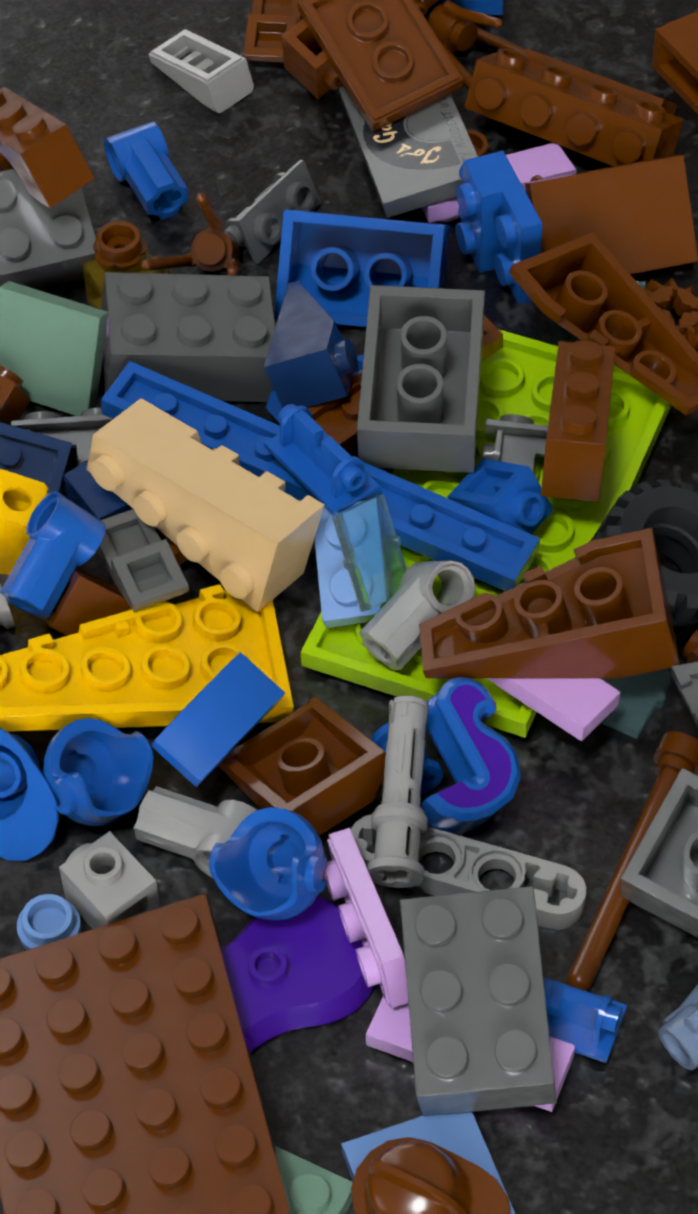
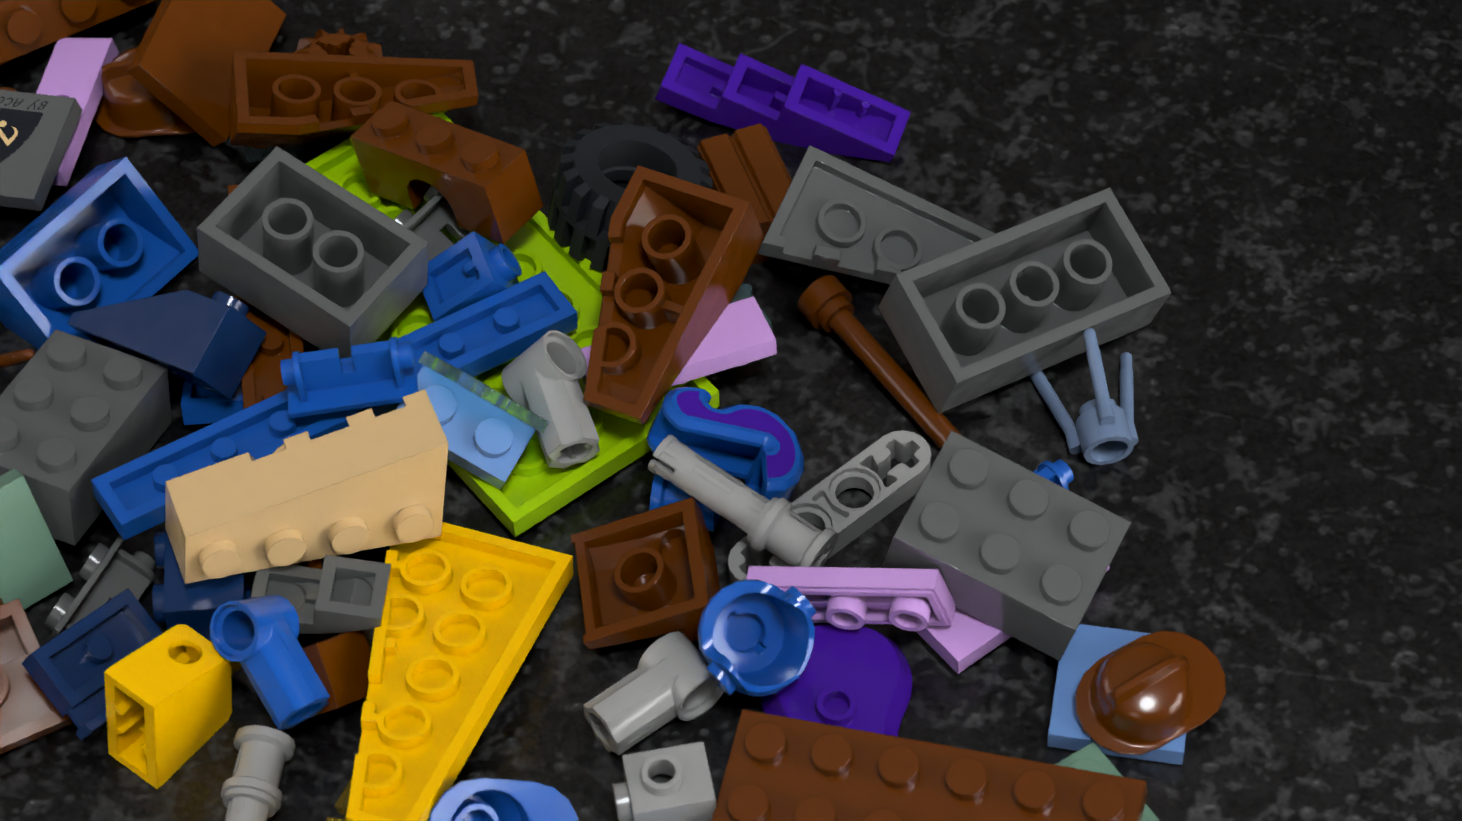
camera: 60 degrees left, 0 degrees up
blue cap [43,718,154,826] -> none
blue slope [151,652,285,788] -> none
blue plate [455,151,542,304] -> none

